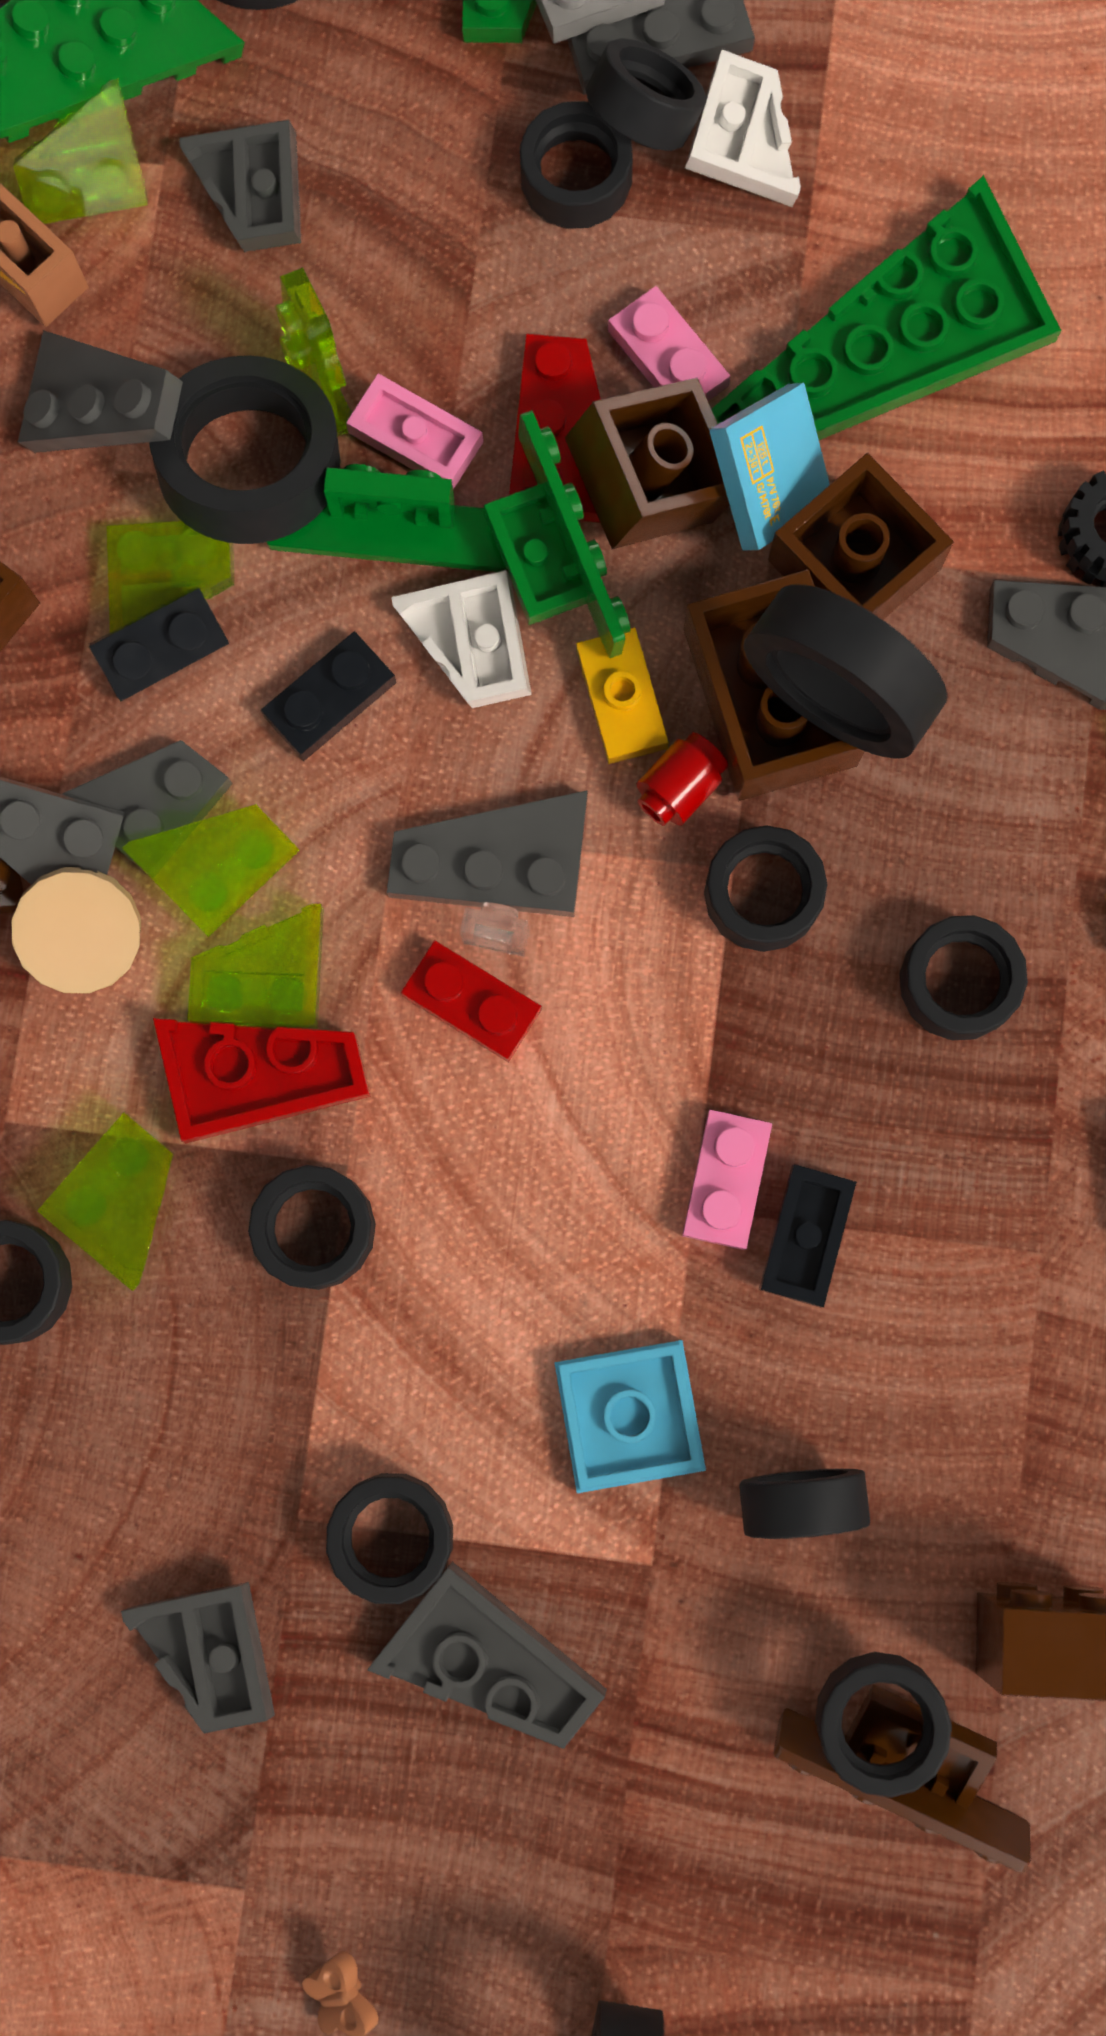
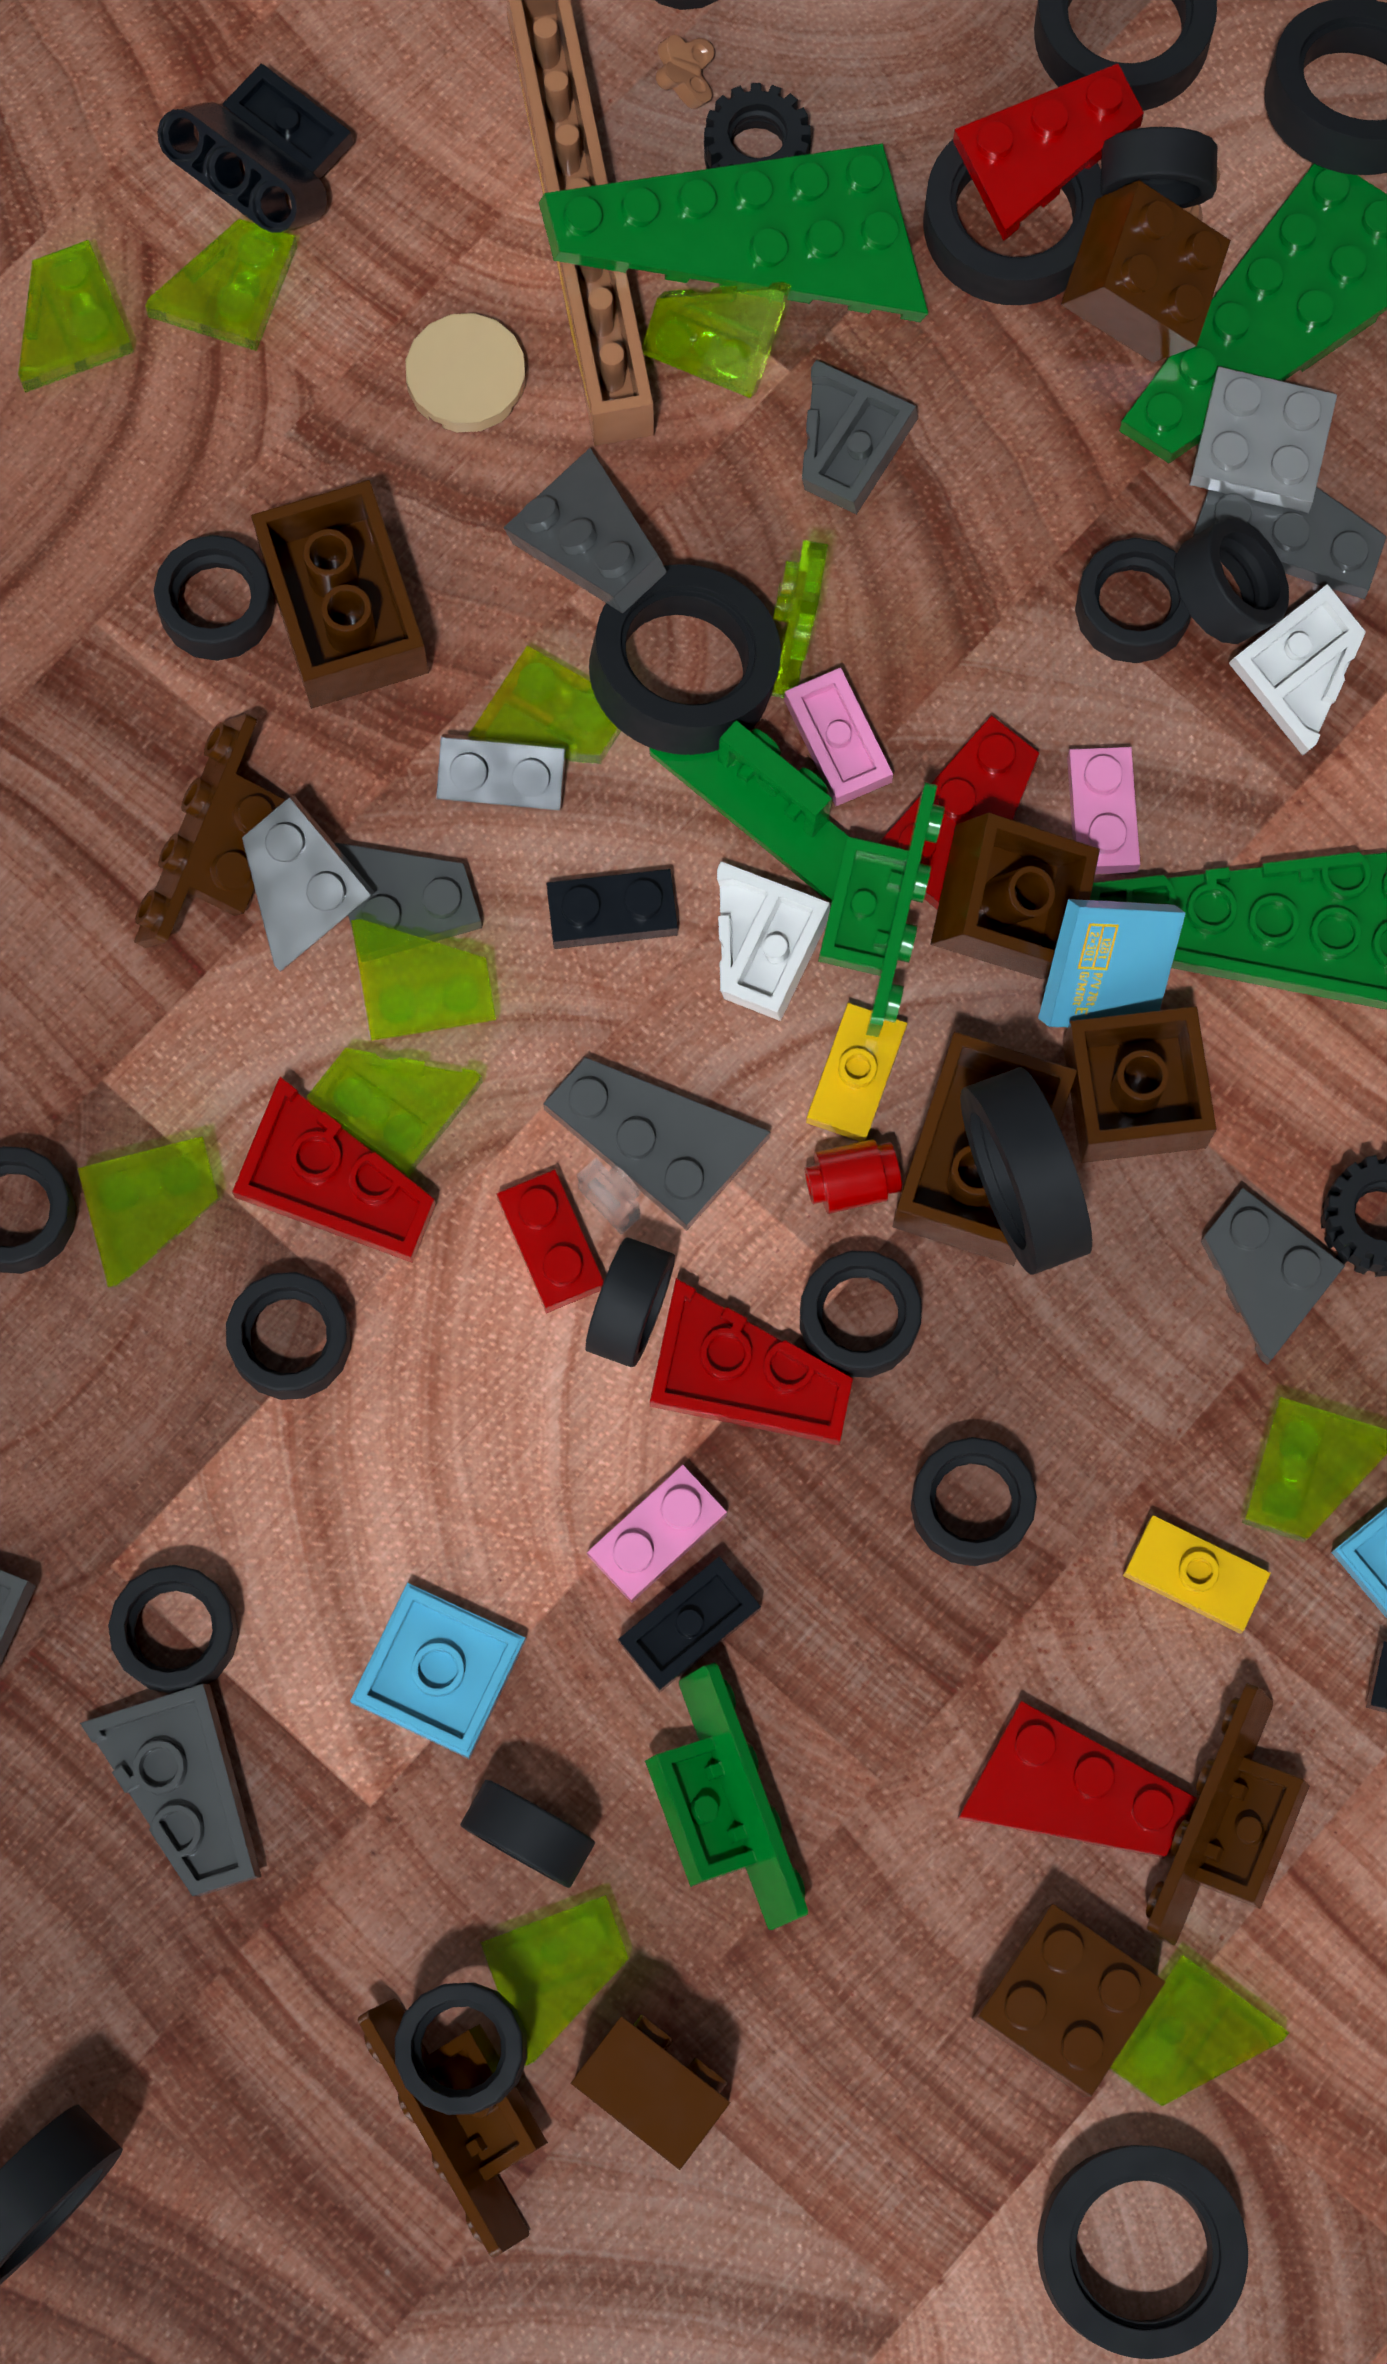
camera: 30 degrees right, 5 degrees down
tan tile [12,867,141,994] -> none
none -> clear neon green wing [480,1895,629,2066]
none -> black tyre [585,1238,675,1367]
none -> green bracket [645,1663,808,1930]
none -> red wing [650,1278,853,1445]

